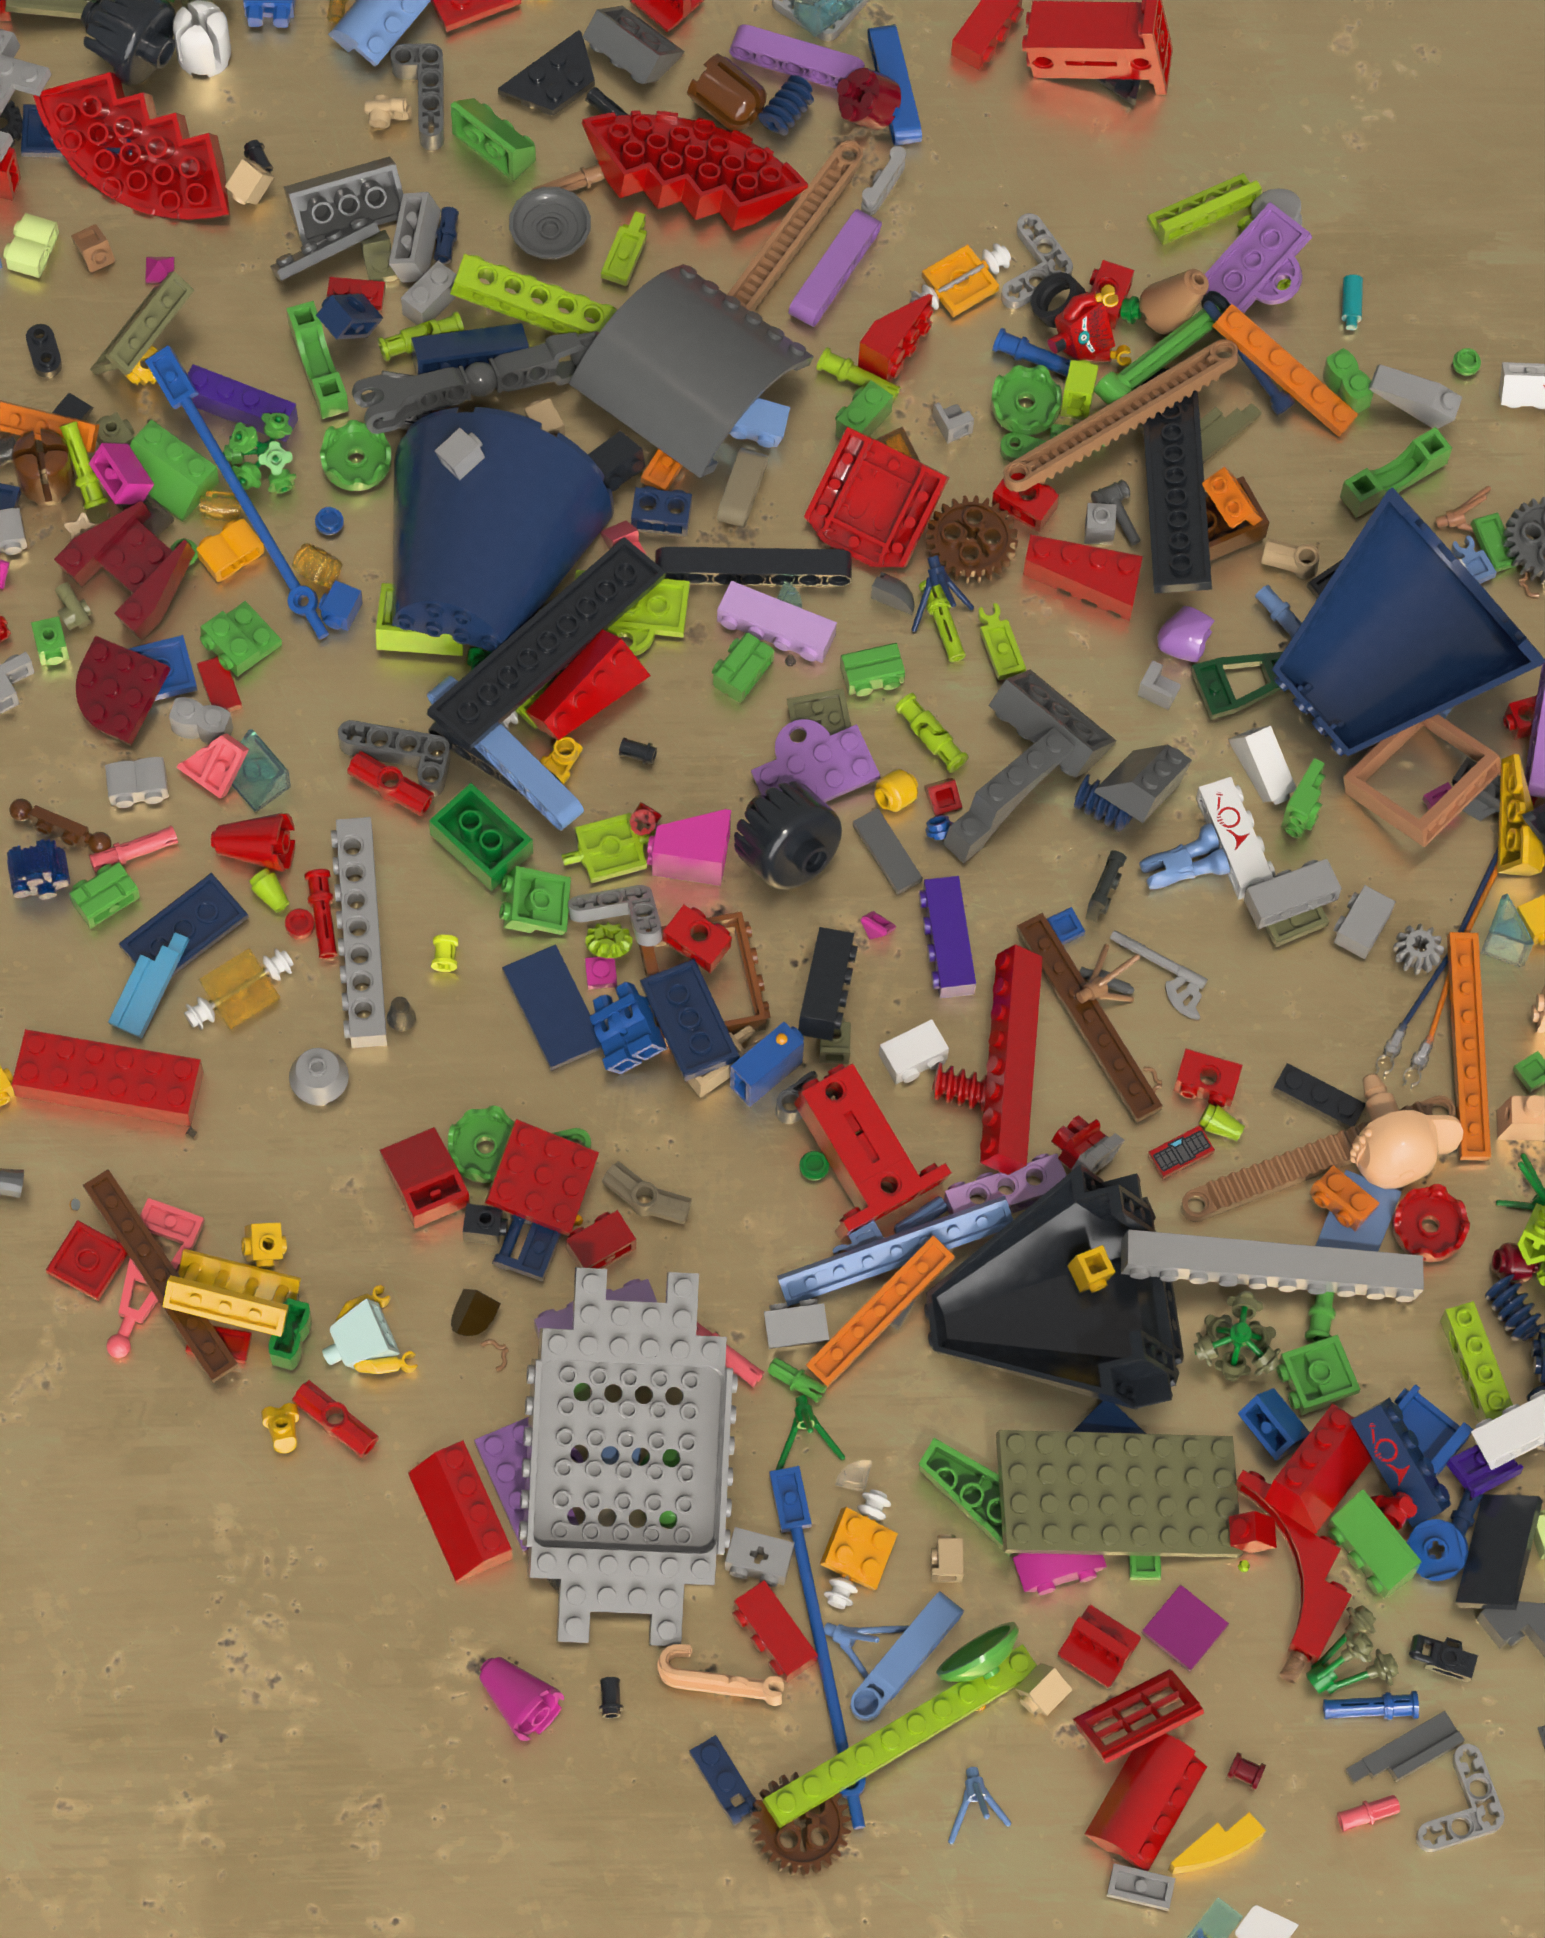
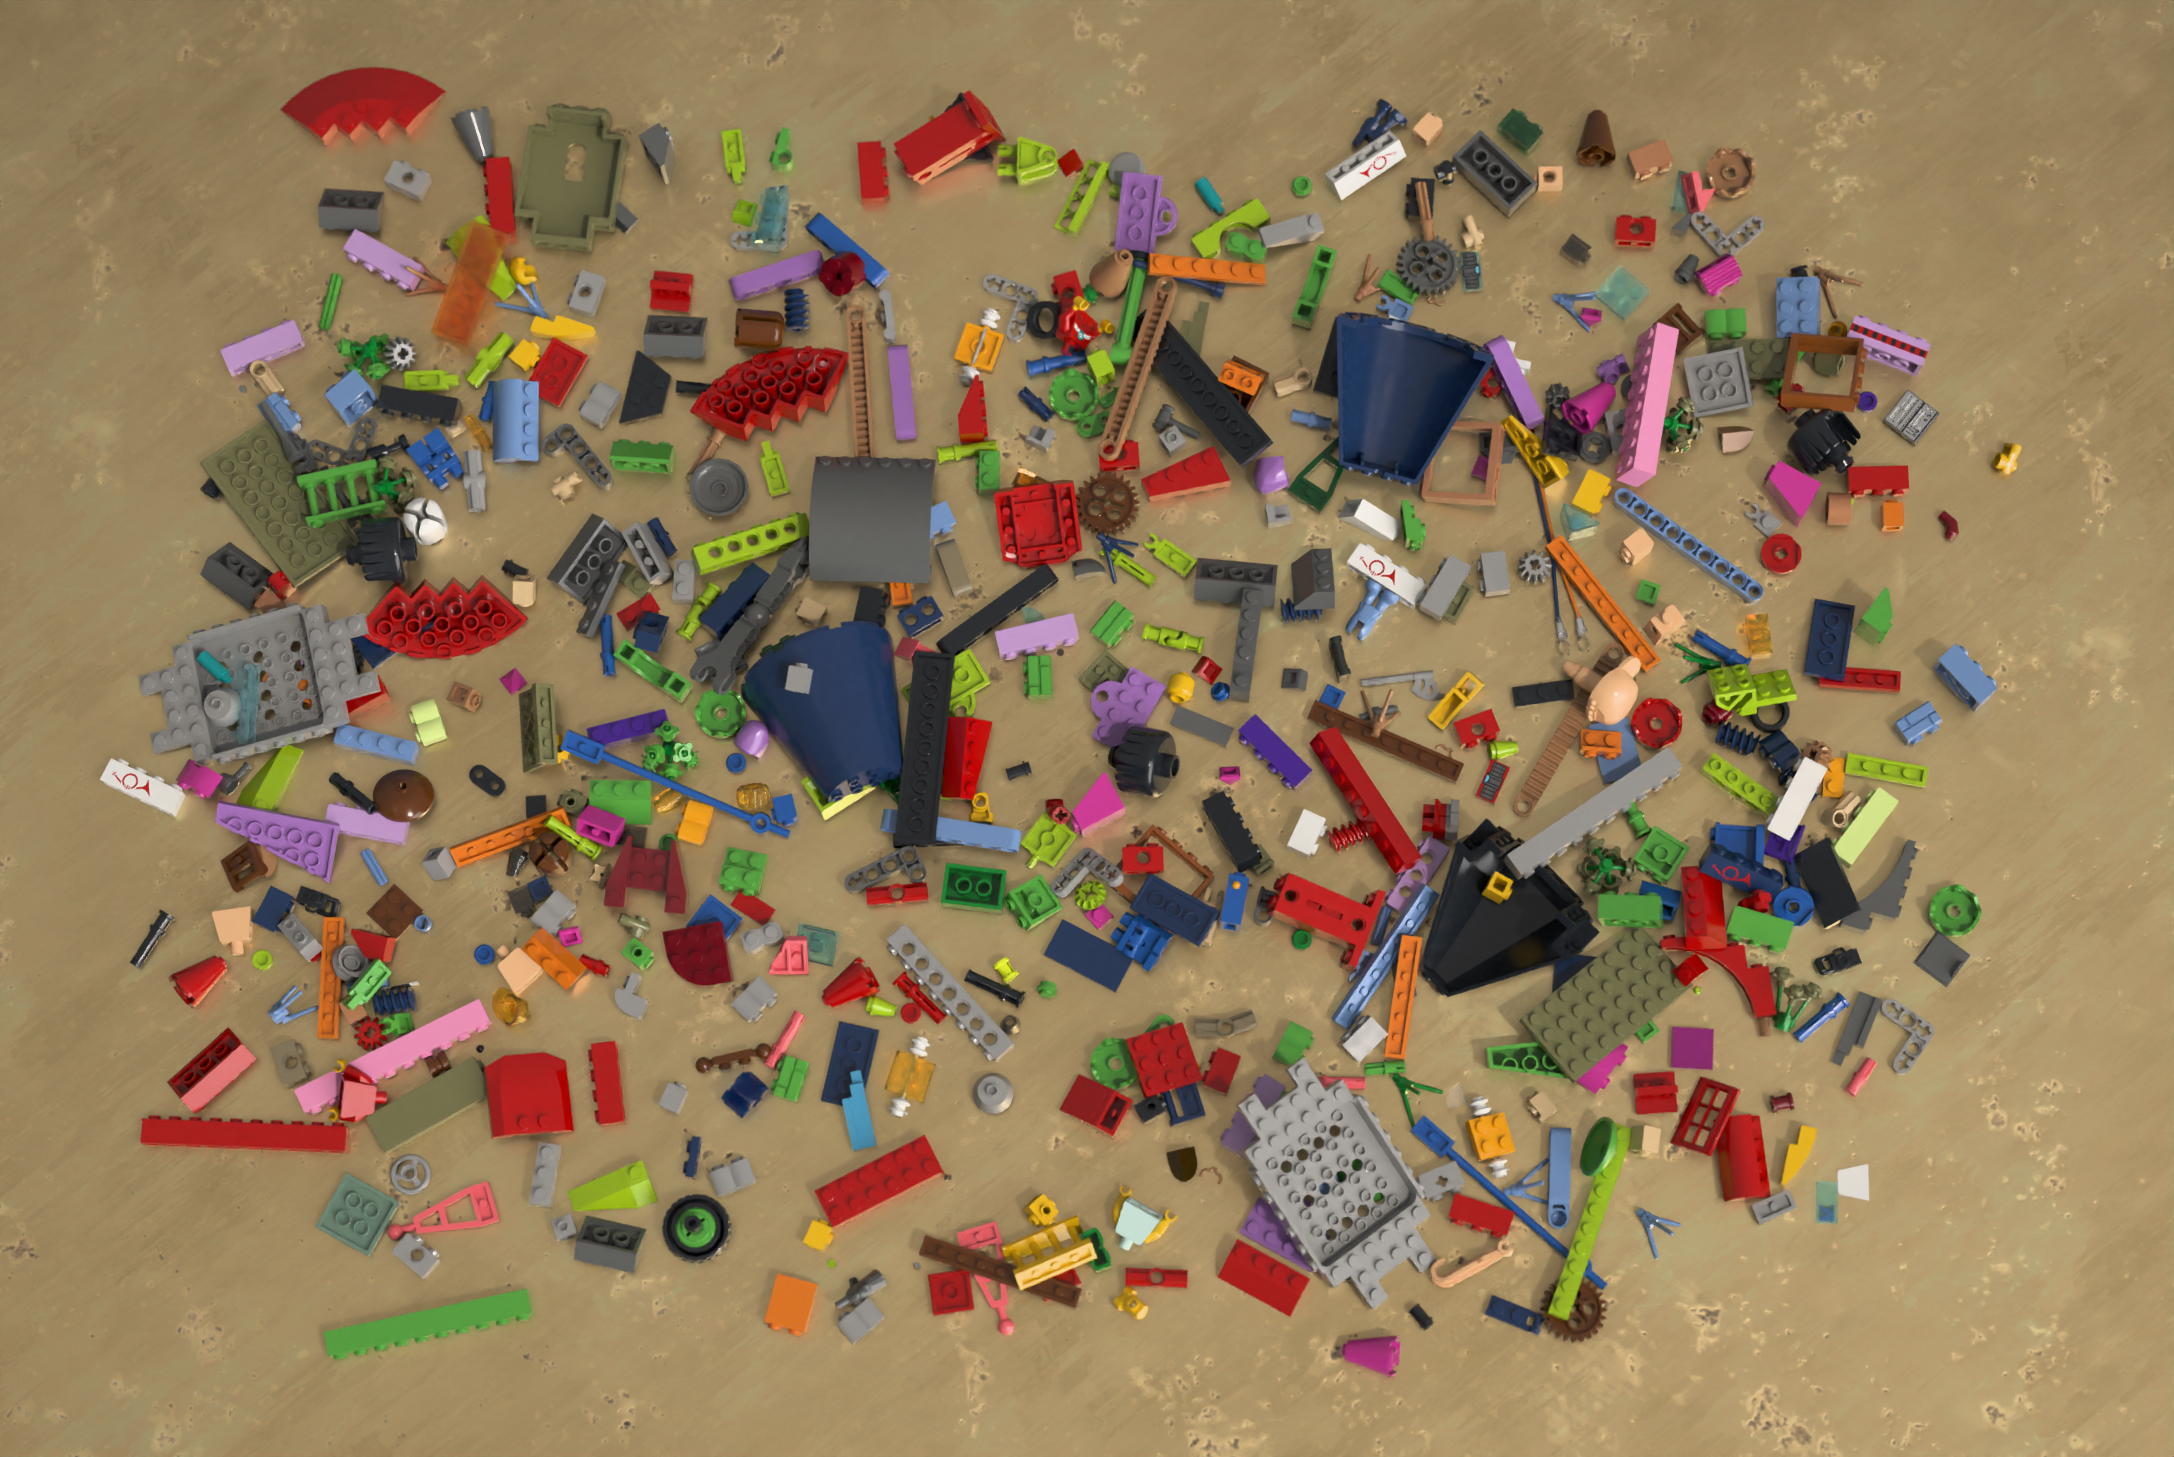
camera: 30 degrees left, 10 degrees up
none -> light grey piece [463,450,486,512]
none -> light grey brick [579,381,622,429]
none -> blue pin [600,615,616,676]
none -> medium lavender piece [733,720,769,760]
none -> black pin [964,969,1026,1009]
none -> lime piece [998,137,1058,184]
none -> dark blue pin [1017,386,1055,423]
none -> bright green plate [1037,981,1057,998]
none -> red slope [1057,149,1084,178]
none -> lime arch [1191,198,1271,259]
none -> bright green brick [1272,1021,1315,1067]
none -> dark grey slope [1281,668,1308,691]
none -> yellow slope [1428,671,1485,730]
none -> bright green slope [1598,891,1664,929]

